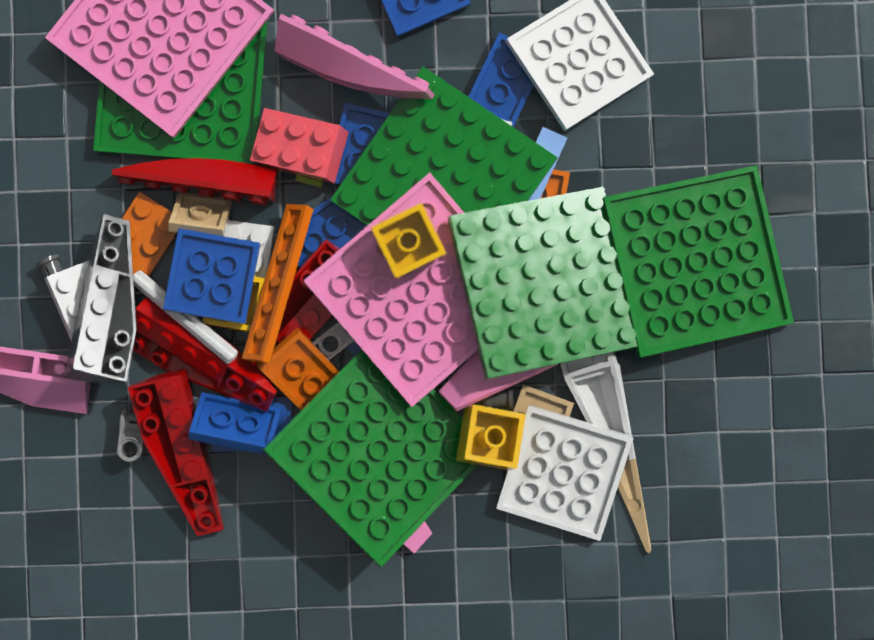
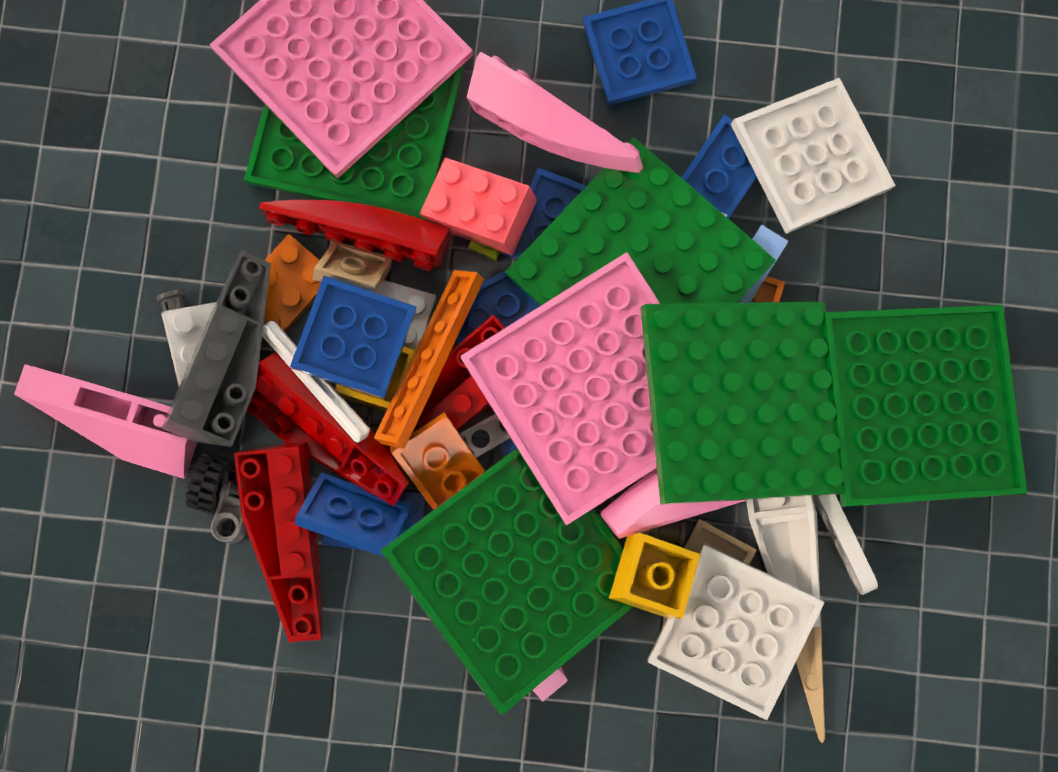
camera: 10 degrees right, 5 degrees down
yellow brick [370,203,446,278] -> none
none -> black tyre [186,452,233,515]
none -> white beam [813,495,878,595]

